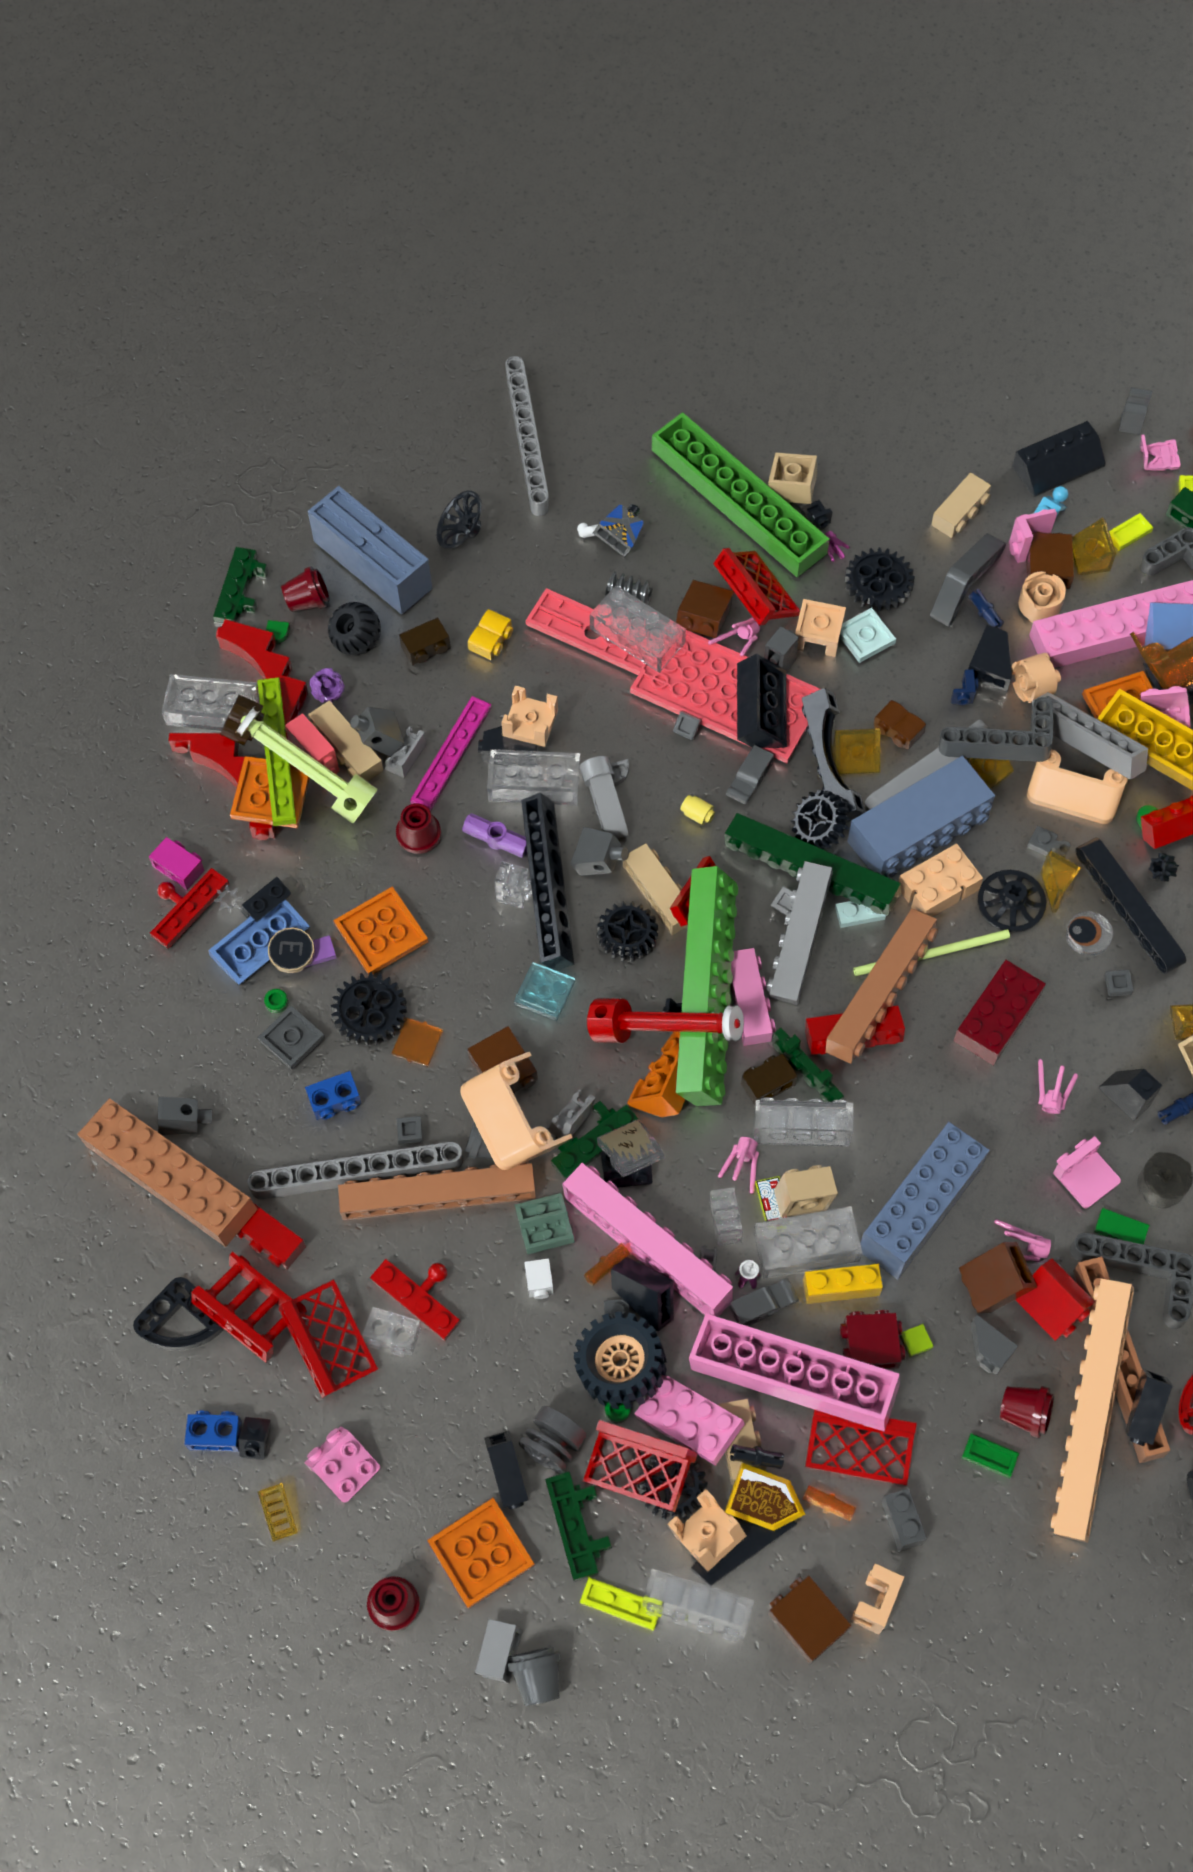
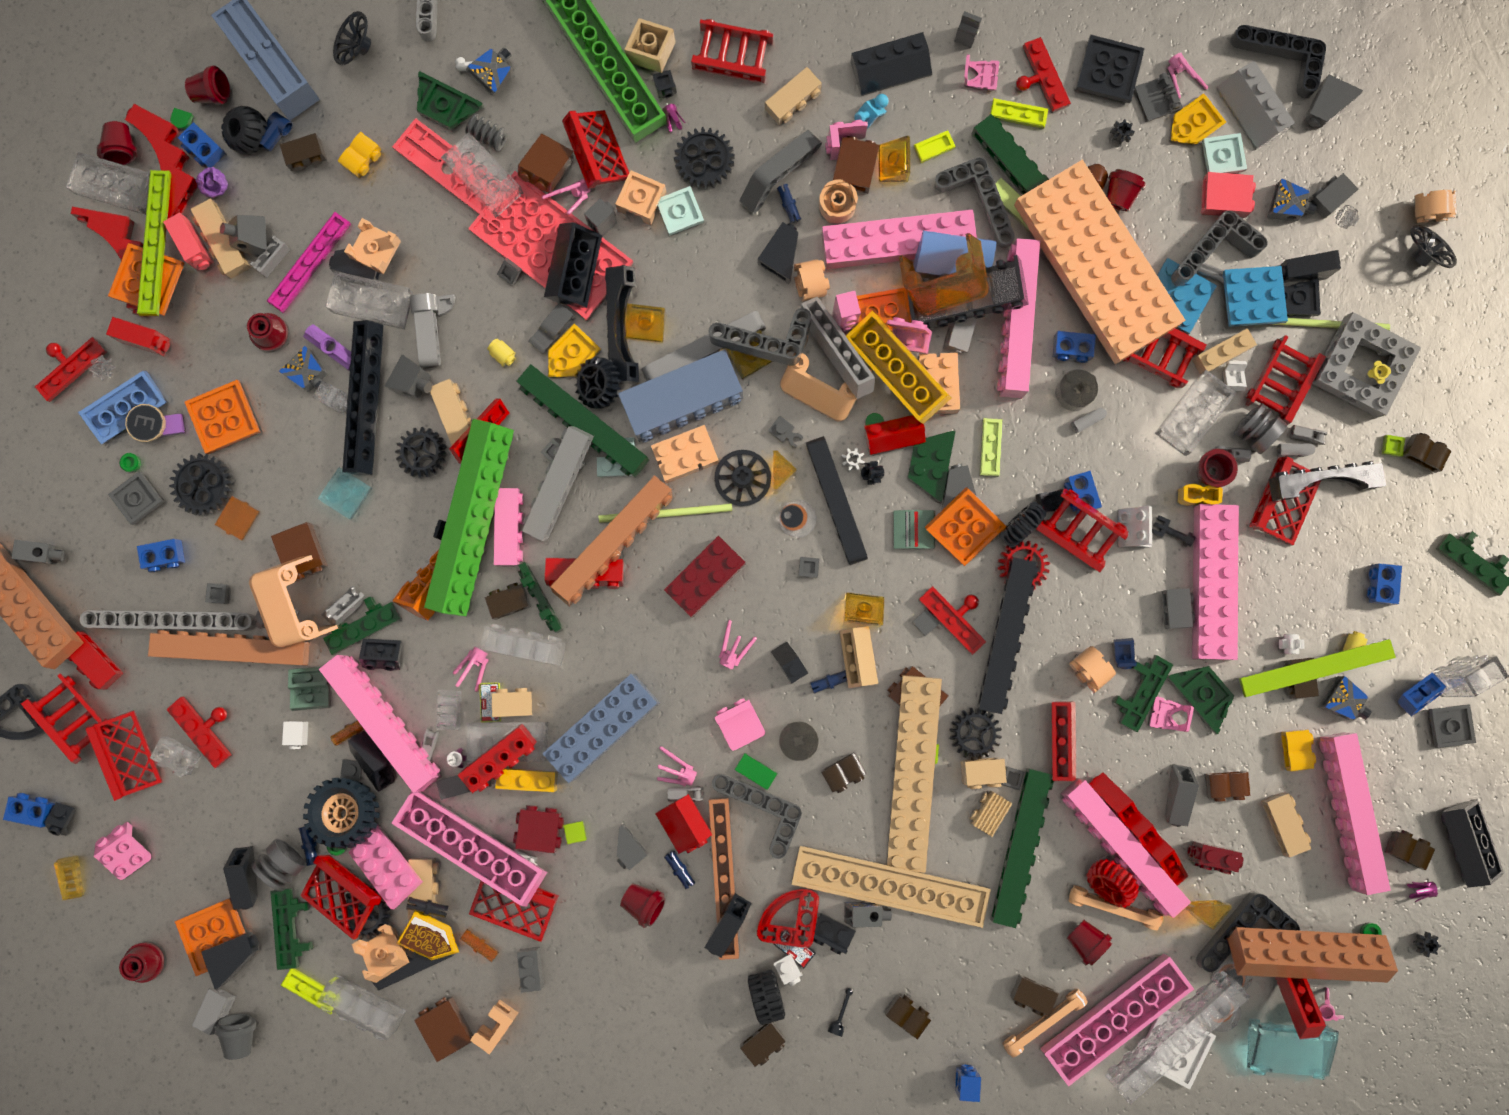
camera: 10 degrees right, 20 degrees up
dark pink brick [149,837,205,890] -> none
dark green hinge [213,547,268,623] -> none
dark brown brick [220,694,265,746] -> none
yellowish green piece [235,706,378,824] -> none
black bracket [241,877,291,922] -> none
red piece [587,998,744,1043] -> none
slope [597,1119,665,1177] -> none
reddish brown brick [874,700,926,750] -> none
dark blue bracket [951,669,978,705] -> none
reddish brown brick [959,1242,1037,1314] -> none
green tile [961,1433,1019,1479] -> none
light nougat brick [1051,1279,1135,1543] -> none
none -> dark red piece [97,121,137,166]
none -> red brick [106,317,170,356]
none -> blue brick [178,122,226,168]
none -> black slope [201,931,259,989]
none -> dark blue piece [260,111,293,152]
none -> torso [279,346,328,393]
none -> dark blue pin [298,826,317,866]
none -> dark green wing [417,71,484,130]
none -> red brick [458,724,537,794]
none -> yellow tile [548,324,602,377]
none -> dark blue pin [664,850,695,890]
none -> red fence [691,19,774,84]
none -> bright pink brick [832,291,861,336]
none -> white gear [841,448,865,472]

